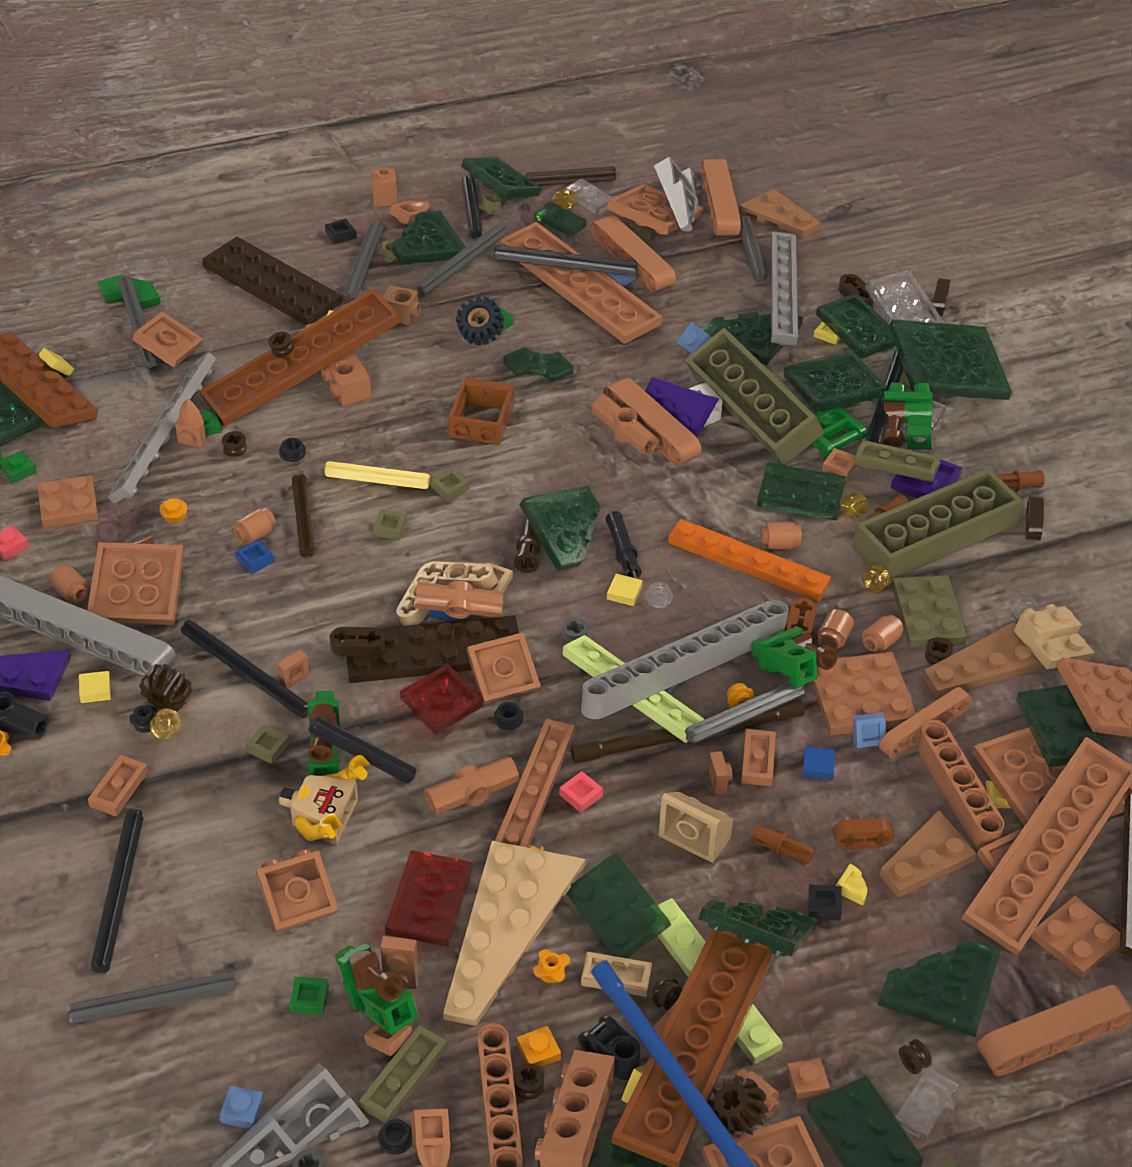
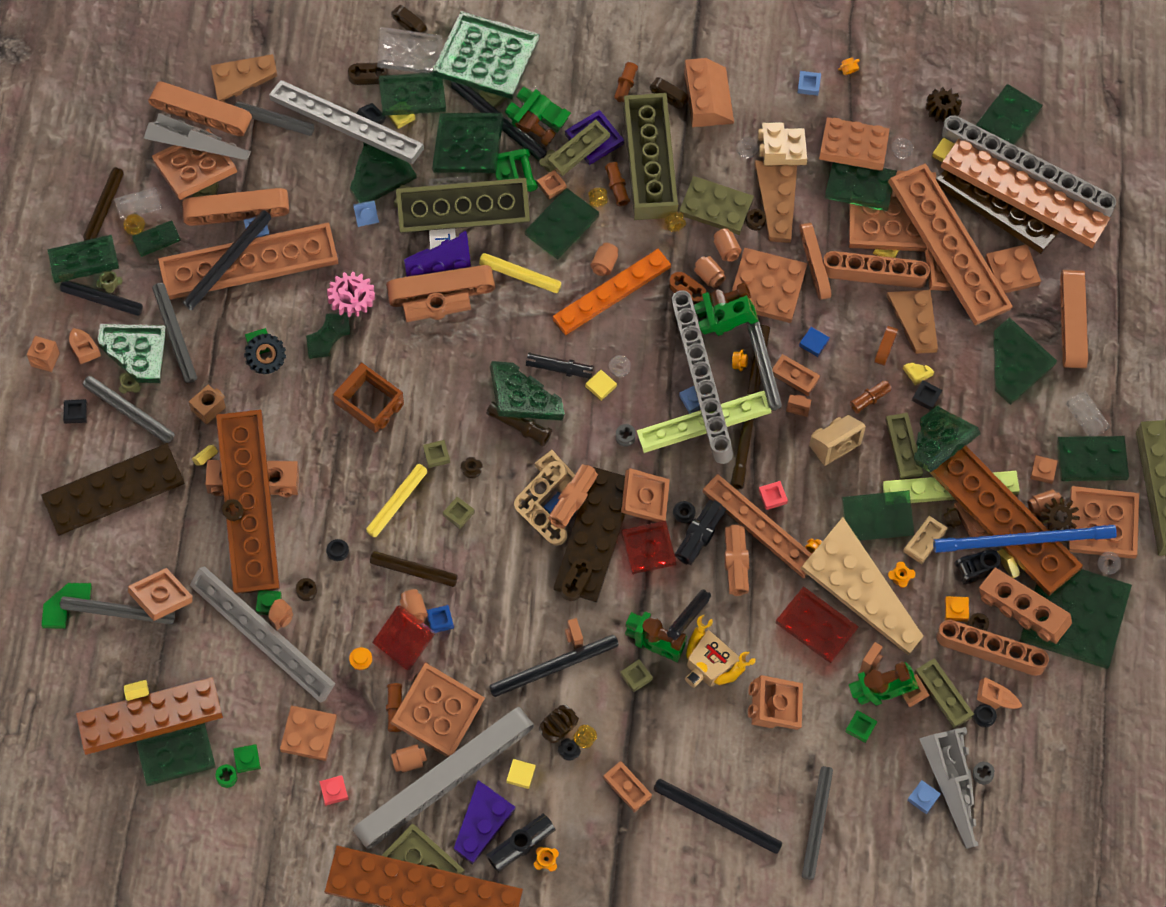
camera: 65 degrees left, 20 degrees up
medium blue plate [853,712,886,748] -> none
dark brown bush [899,1039,932,1075] -> none
none -> bright pink gear [327,272,375,317]
none -> black plate [356,103,387,124]
none -> clear red plate [372,605,435,670]
none -> dark brown plate [461,457,483,478]
none -> light yellow axle [479,253,561,293]
none -> black piece [675,500,726,565]
none -> nougat slope [684,58,734,128]
none -> olive plate [885,413,923,480]

